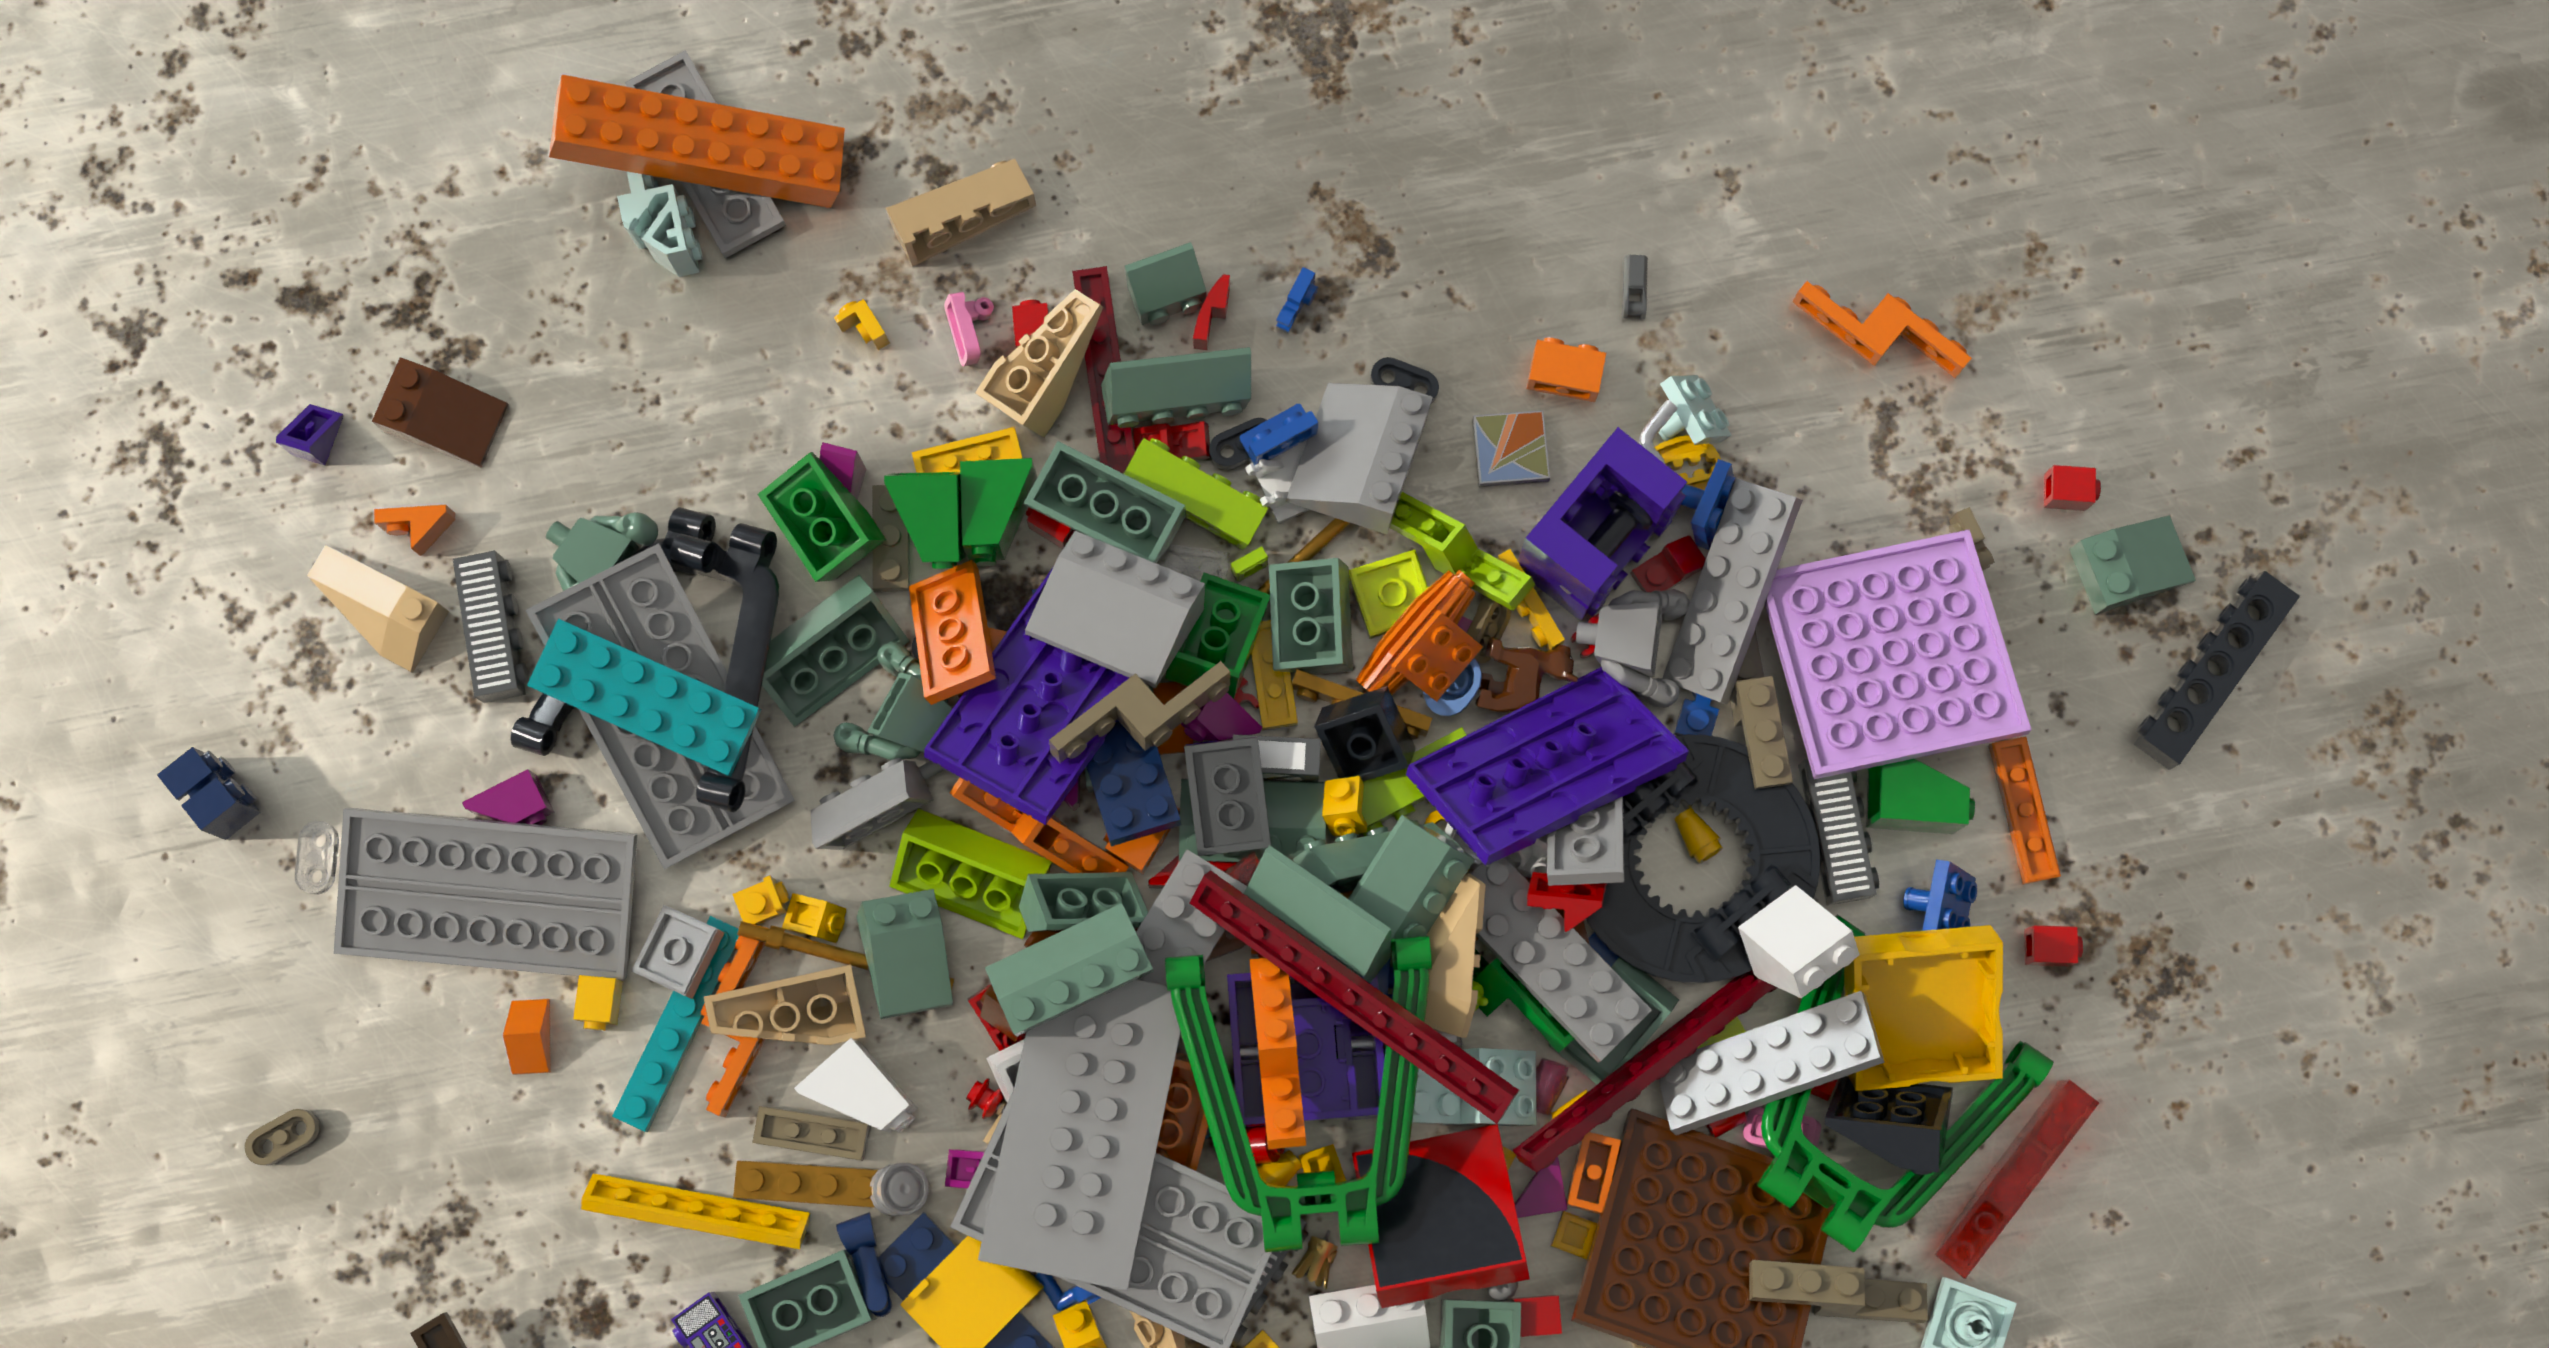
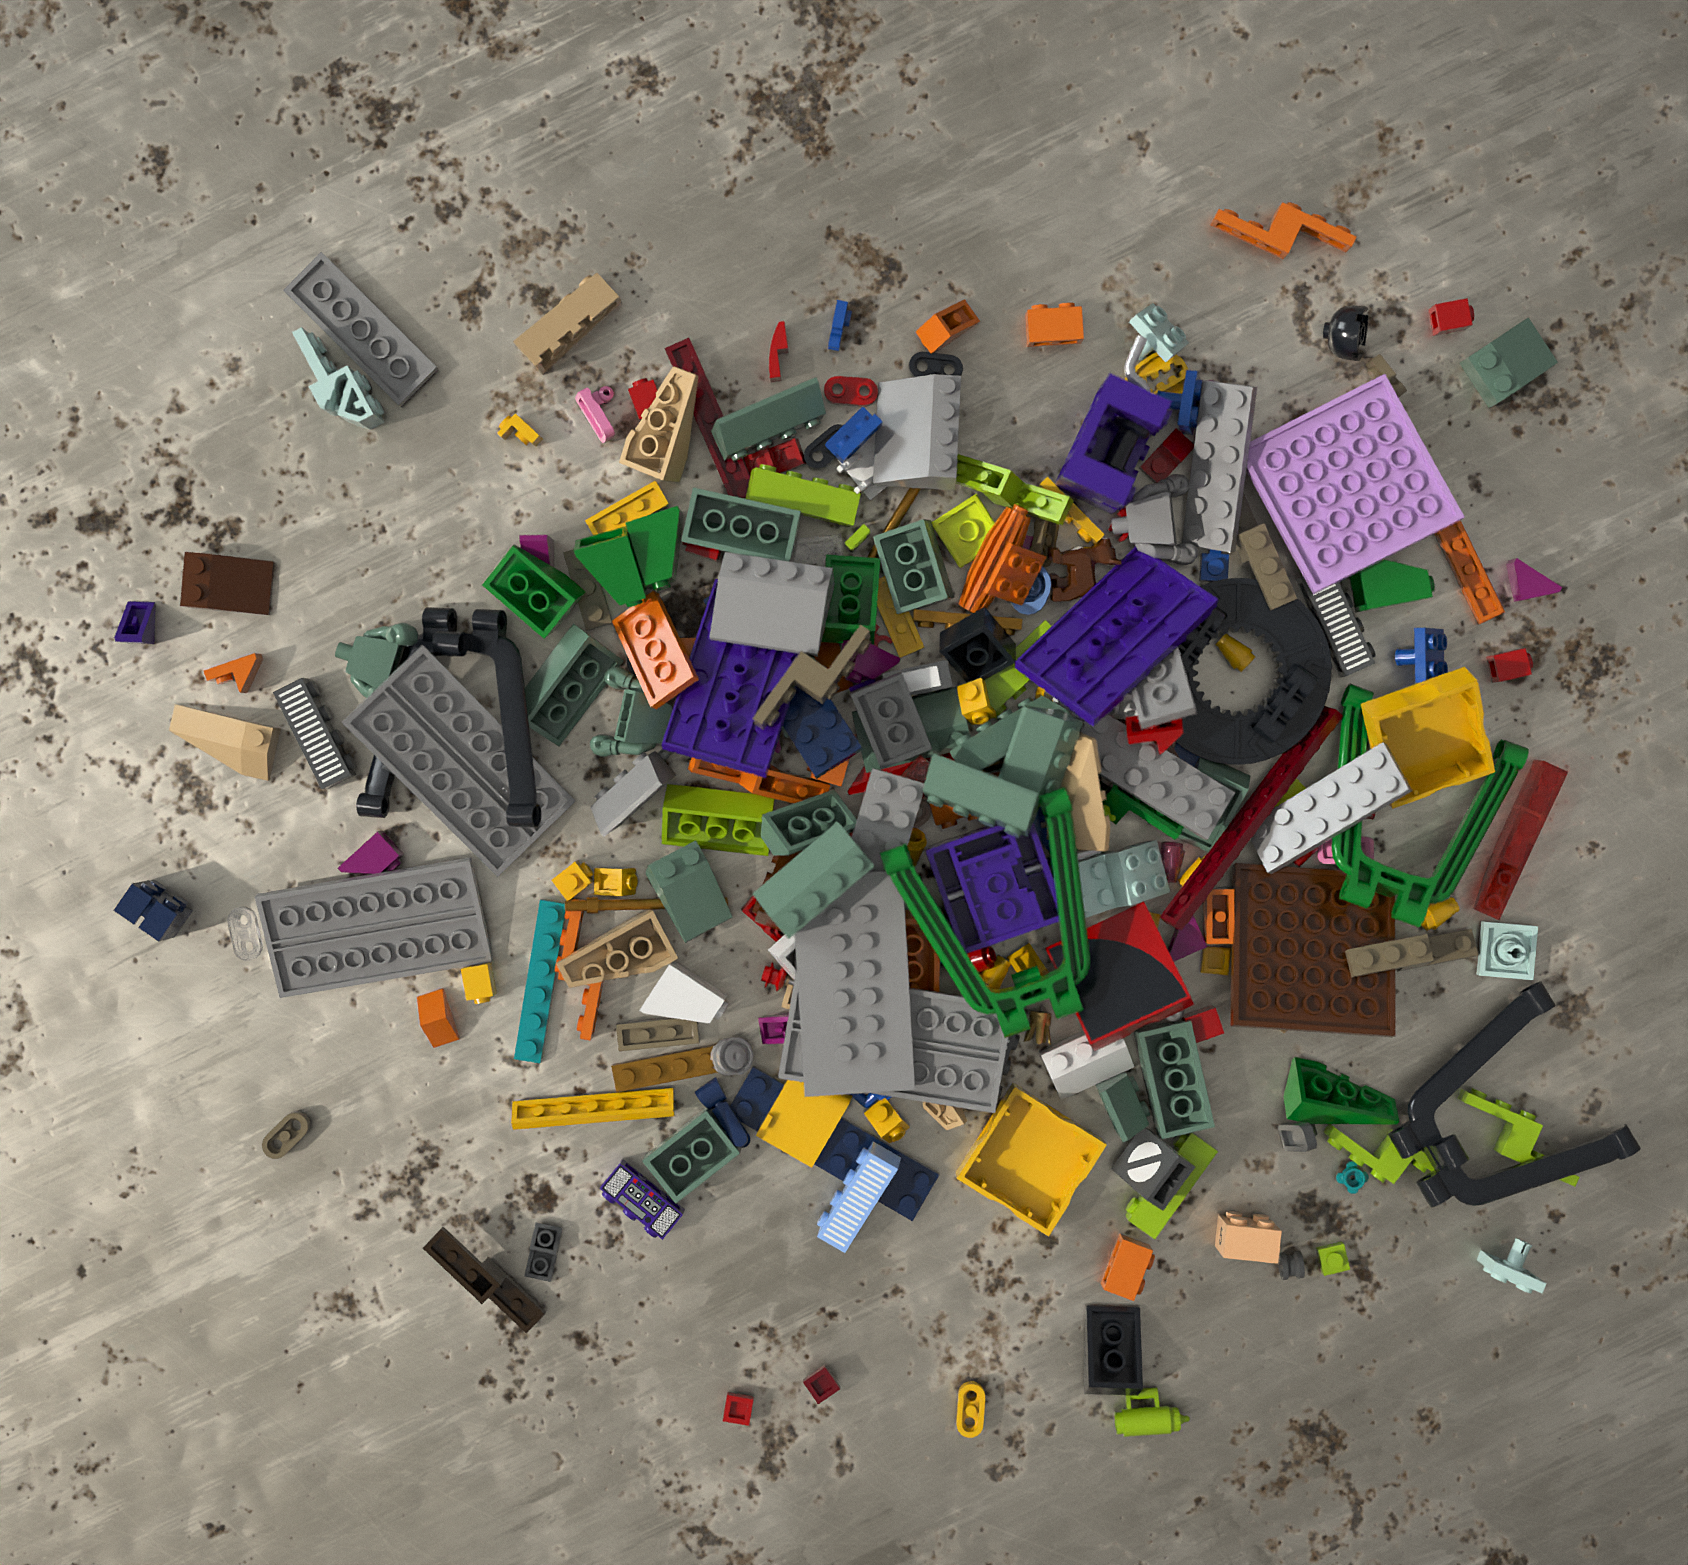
camera: 15 degrees left, 10 degrees up
teal plate [527,618,762,777] -> none
orange brick [549,75,845,208] -> none
light grey tile [631,905,725,999] -> none
sand green slope [1125,242,1207,325] -> none
dark red plate [1189,870,1519,1124] -> none
orange bracket [1249,958,1306,1150] -> none
tile [1473,410,1550,487] -> none
dark grey bar [1622,255,1648,319] -> none
white slope [1738,885,1859,998] -> none
black slope [1825,1076,1953,1175] -> none
black brick [2134,571,2300,770] -> none
none -> red plate [824,376,878,407]
none -> yellow cone [907,828,927,867]
none -> orange slope [916,299,980,354]
none -> black cylinder [1323,305,1369,361]
none -> yellow cone [1421,897,1460,931]
none -> magenta slope [1506,558,1563,602]

